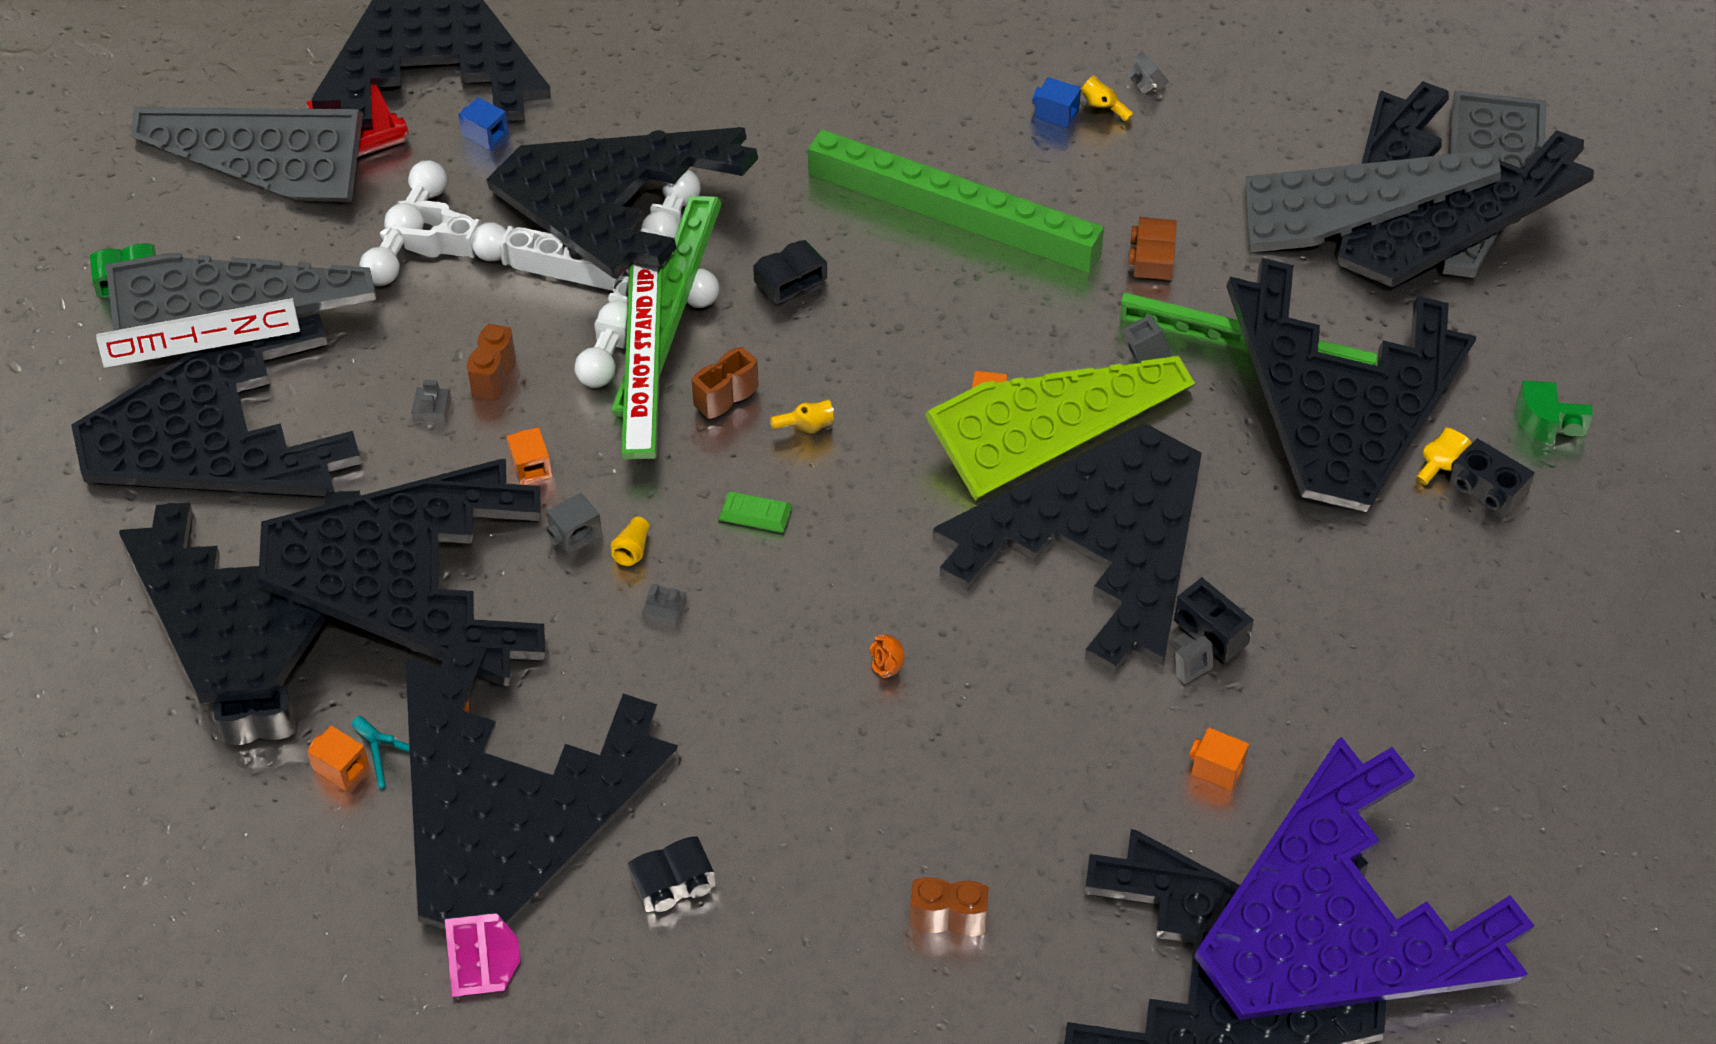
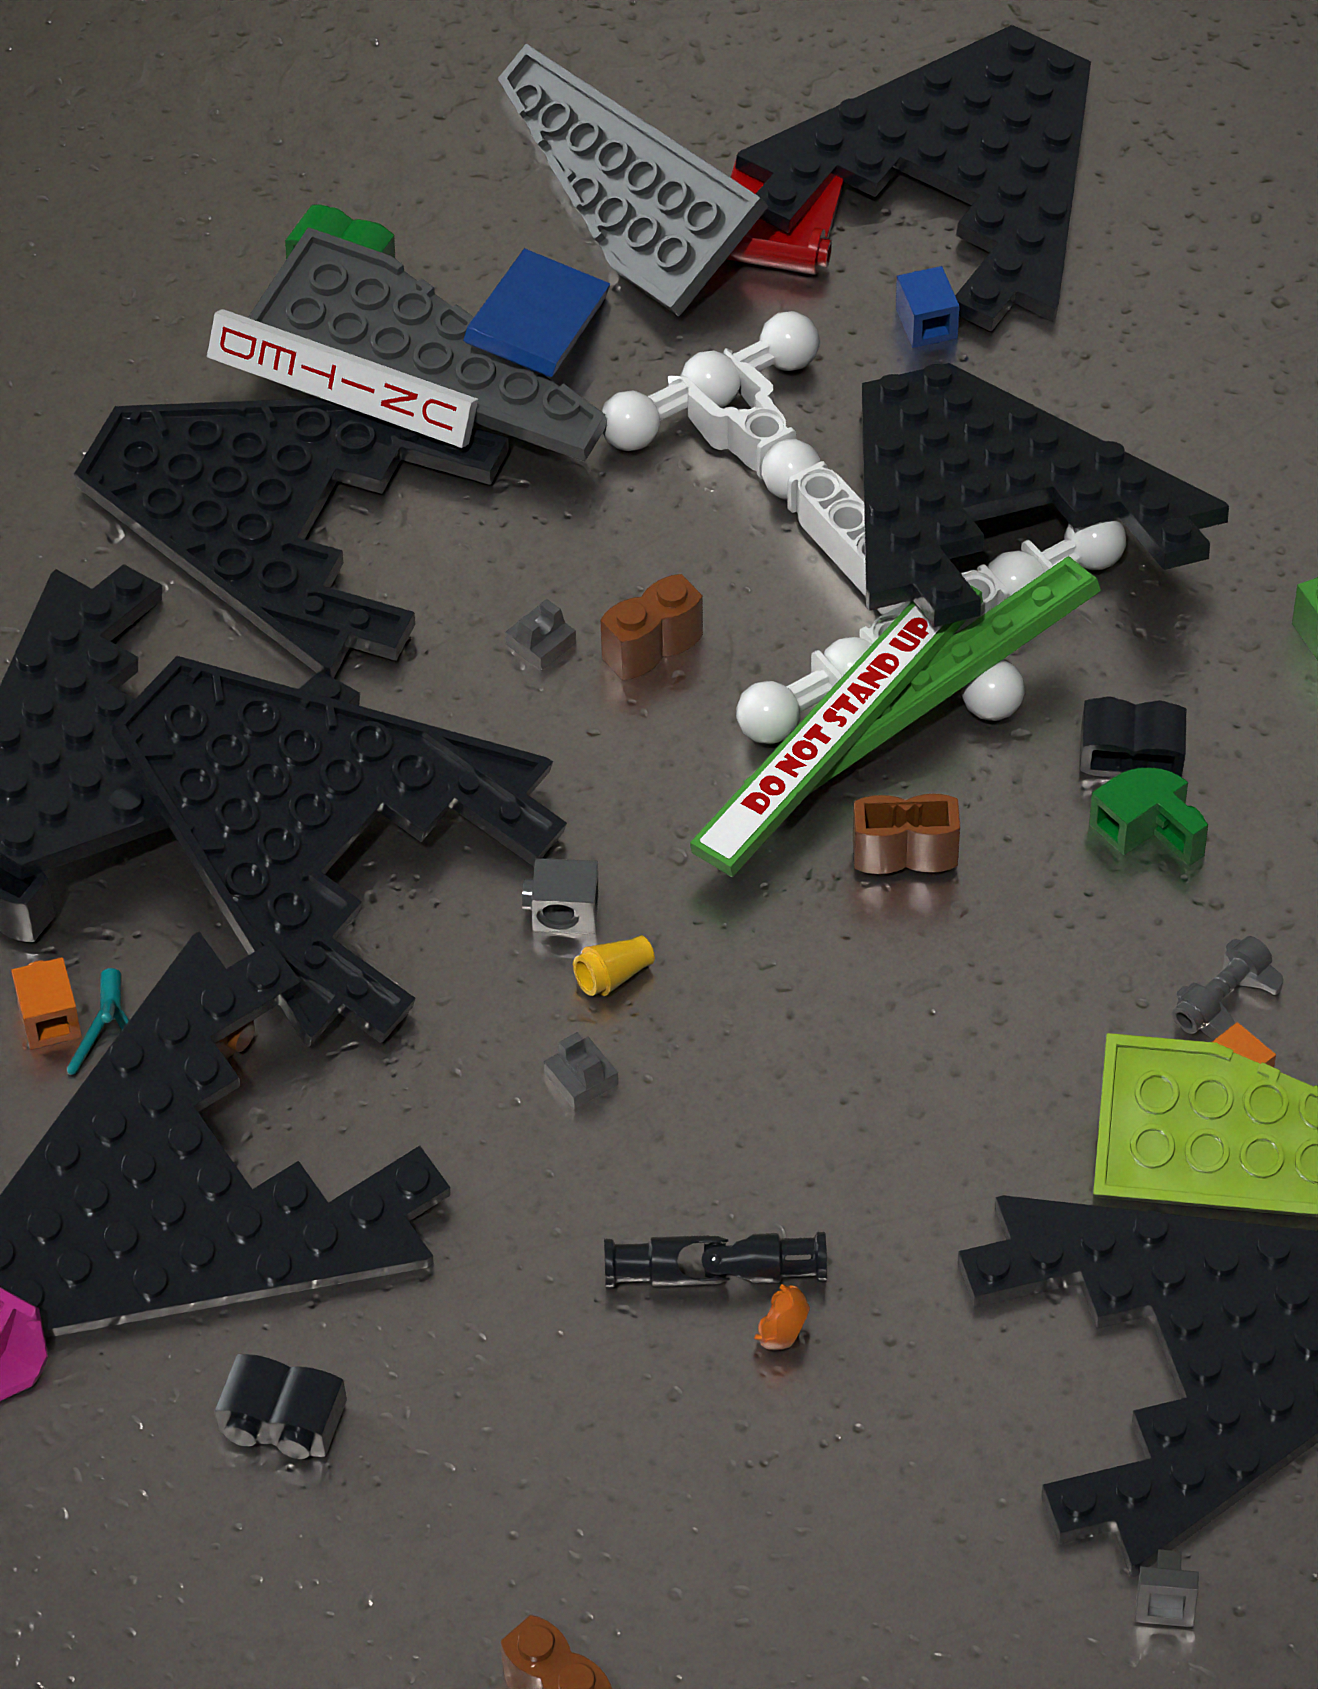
camera: 40 degrees right, 0 degrees up
orange brick [506,427,553,485] -> none
bright green tile [718,491,792,533] -> none
yellow piece [770,399,834,434] -> none
black brick [1174,577,1254,663] -> none
none -> blue tile [463,248,611,377]
none -> black piece [604,1232,827,1289]
none -> green brick [1089,768,1209,866]
none -> flat silver piece [1172,936,1284,1040]

